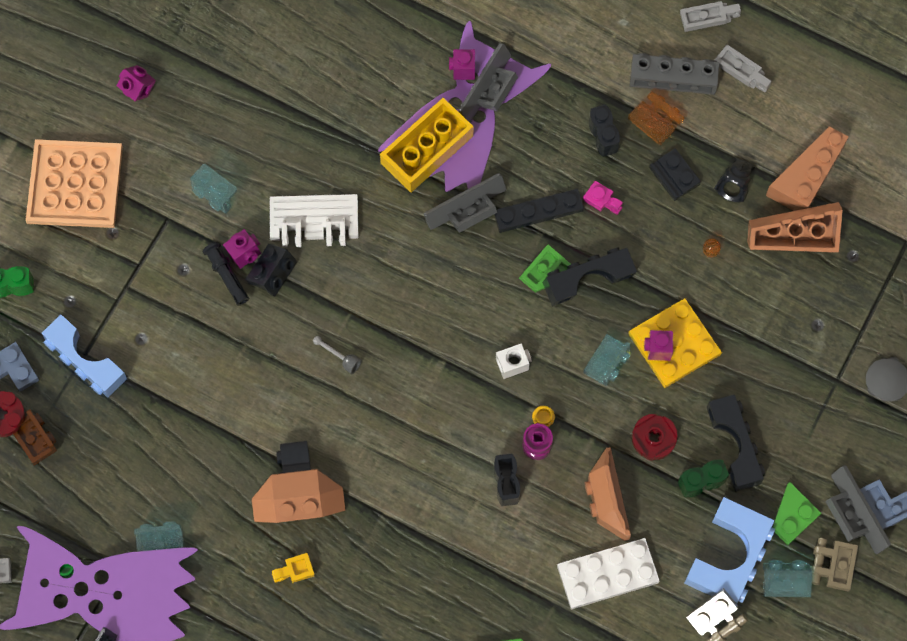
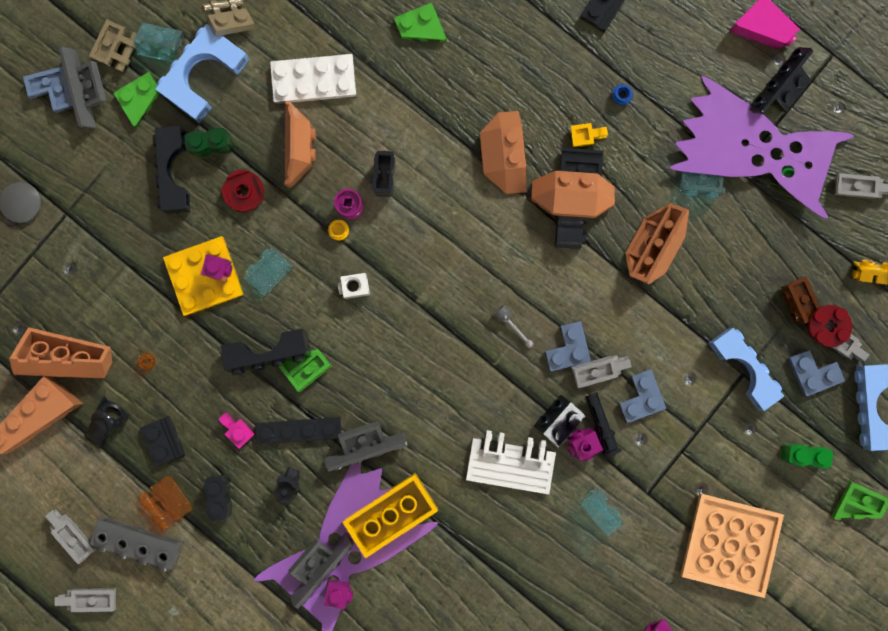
camera: 170 degrees left, 15 degrees up
none -> black hips [275,467,300,504]
none -> nougat wedge [480,111,526,194]
none -> sand blue plate [545,321,591,371]
none -> black plate [560,148,604,177]
none -> light grey hinge [571,355,632,388]
none -> blue plate [612,84,633,105]
none -> sand blue plate [619,369,666,423]
none -> nougat wedge [625,203,689,284]

